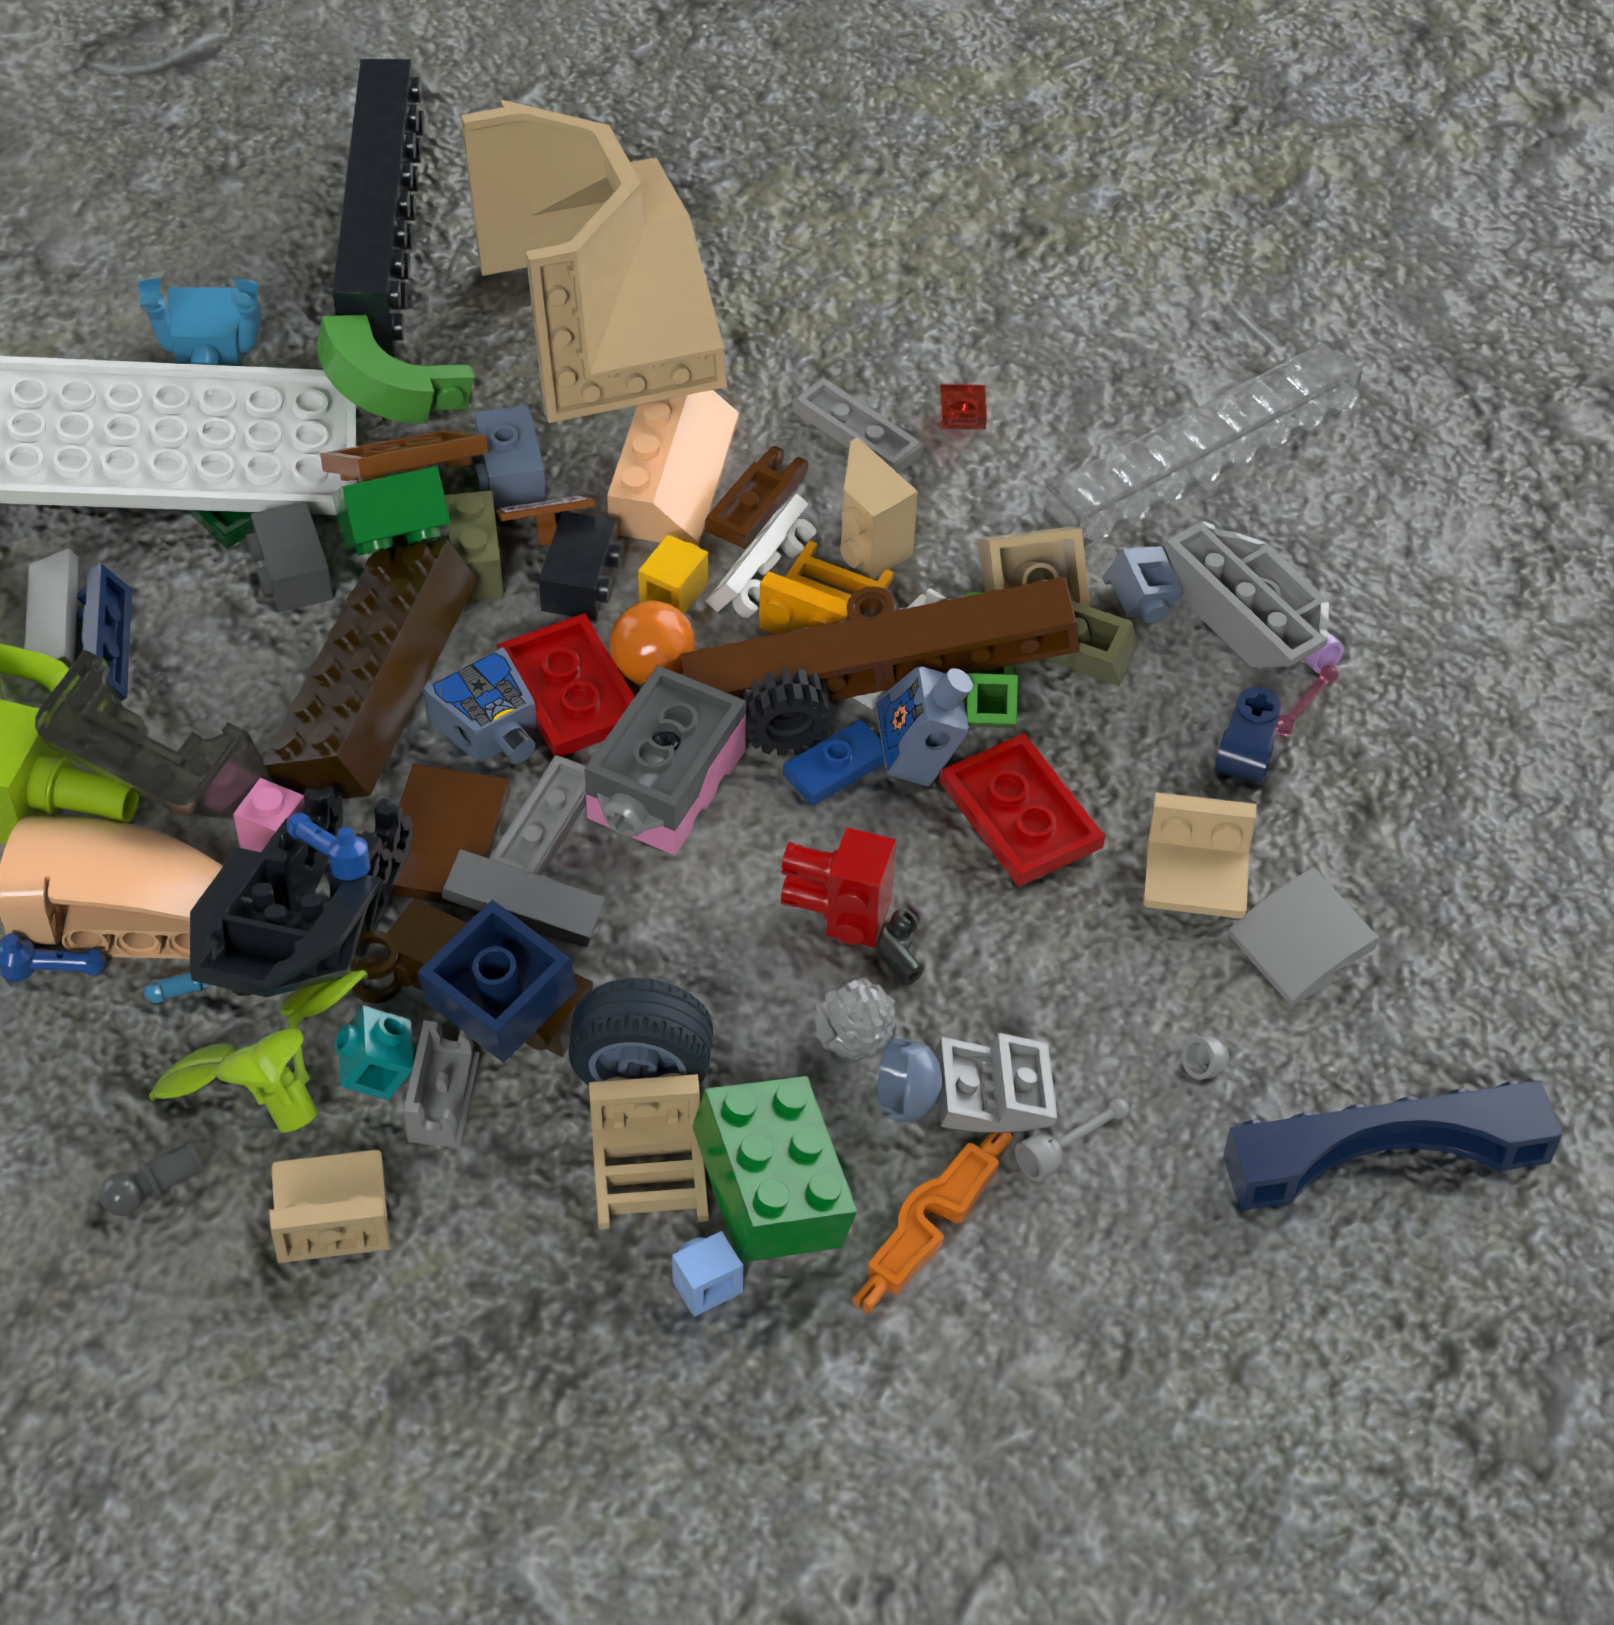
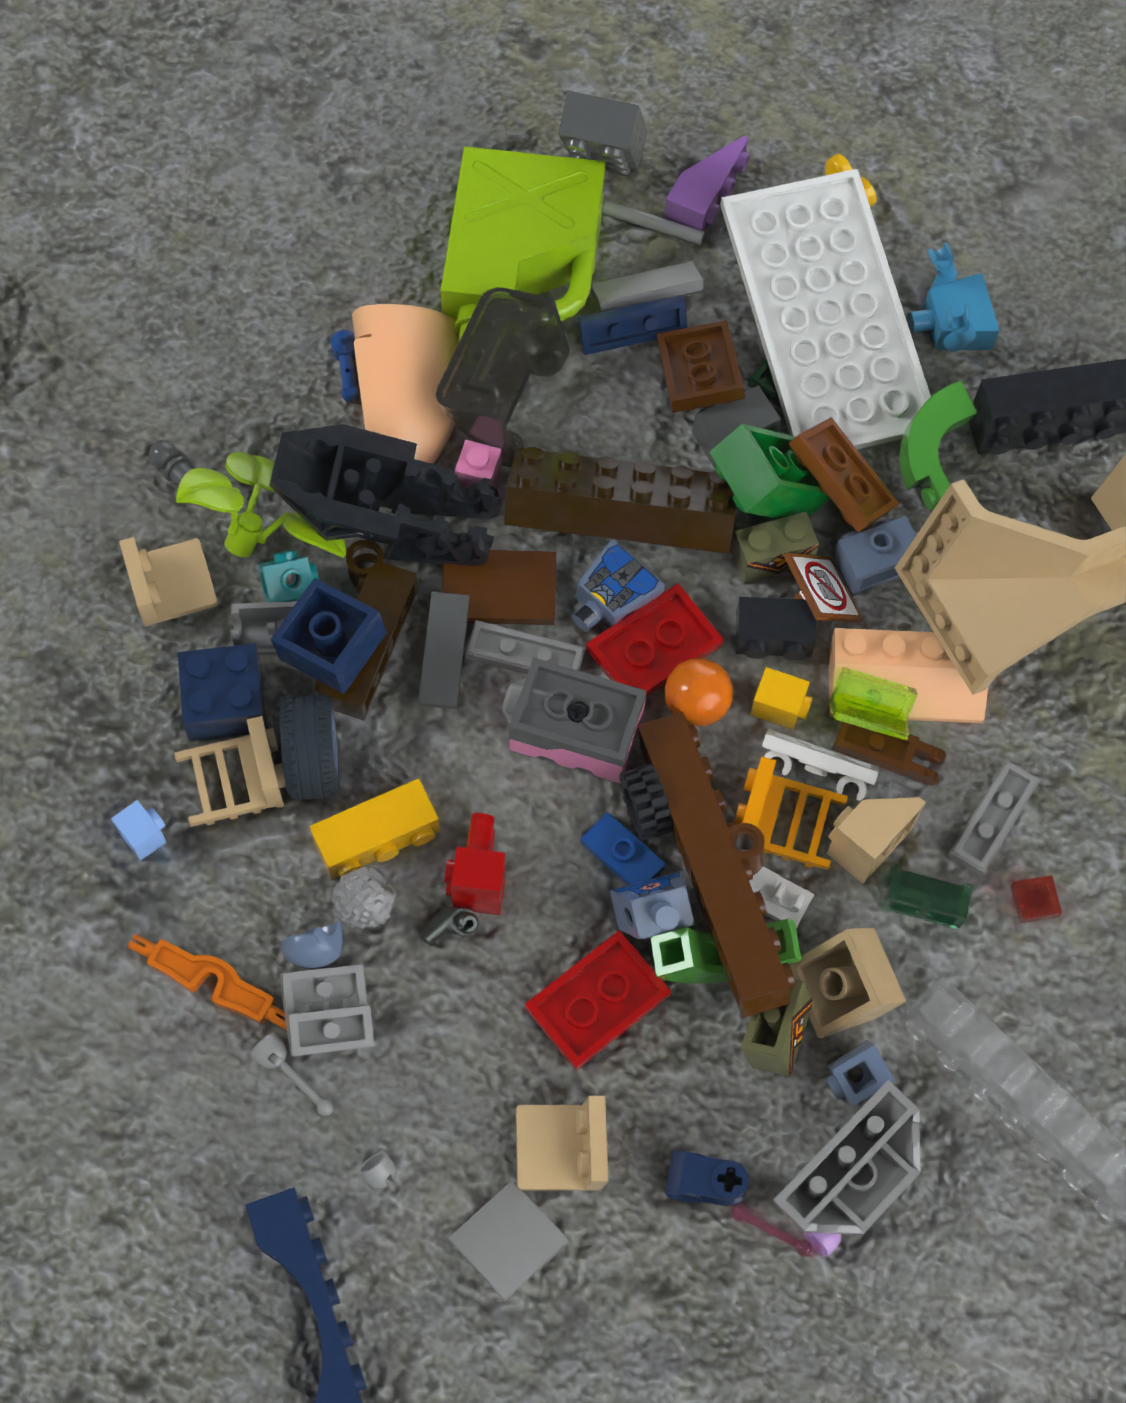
camera: 80 degrees right, 15 degrees up
blue piece [286,813,371,880] -> none
brick [692,1076,857,1263] -> none
none -> dark blue brick [178,643,267,741]
none -> yellow brick [309,778,440,880]
none -> reddish brown plate [656,320,745,413]
none -> clear neon green panel [830,667,918,740]
none -> clear green hinge [881,863,973,930]

